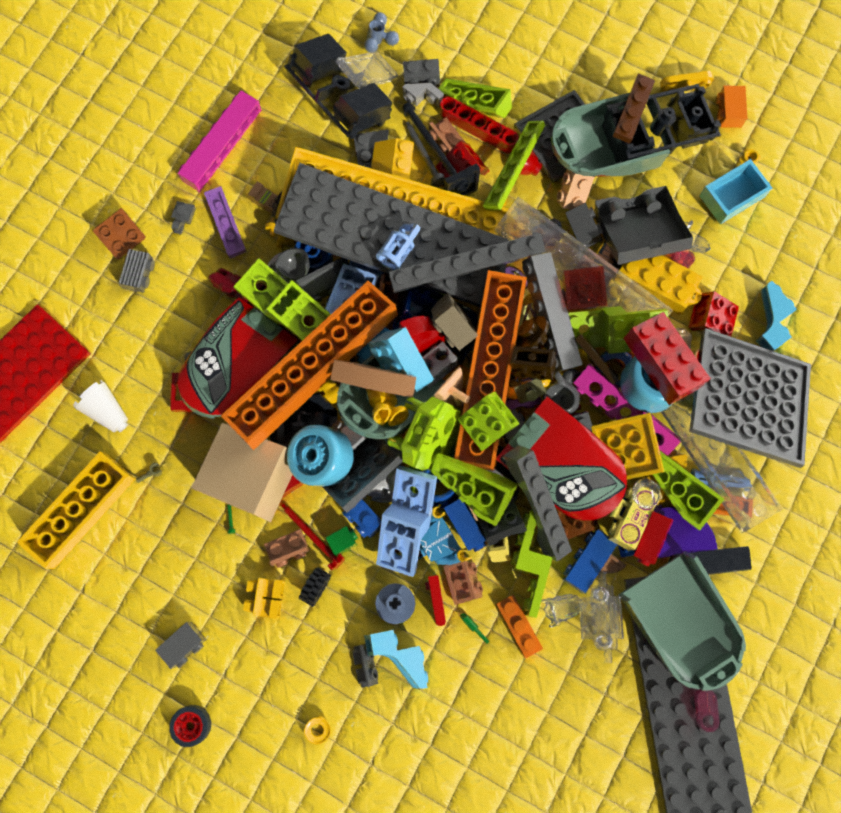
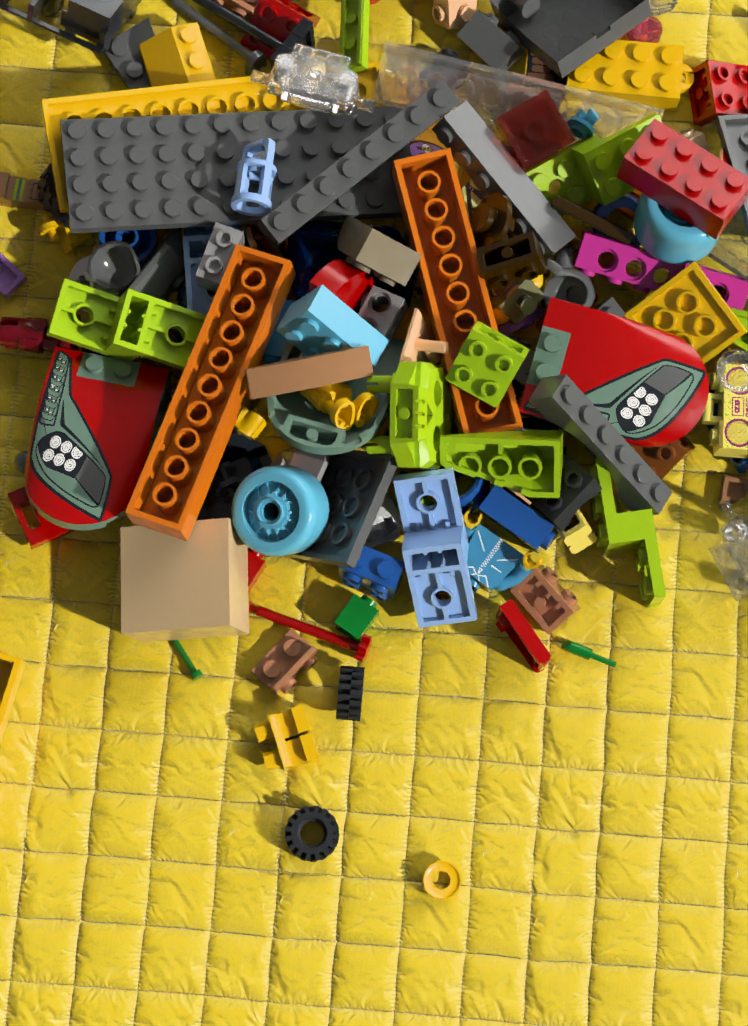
camera: 30 degrees left, 0 degrees up
olive hand [136,463,162,483] -> none
dark grey brick [155,622,207,669] -> none
wheel [169,705,211,747] -> none
dark grey hinge [352,644,378,688] -> none
medium azure arch [364,630,428,689] -> none
sand blue piece [375,583,416,624] -> none
orange plate [496,594,543,659] -> none
clear piece [541,594,584,627] -> none
blue brick [563,530,618,594] -> none
none -> light grey brick [195,222,245,292]
none -> clear piece [251,43,376,115]
none -> black tyre [285,806,339,862]
none -> dark azure plate [567,109,599,139]

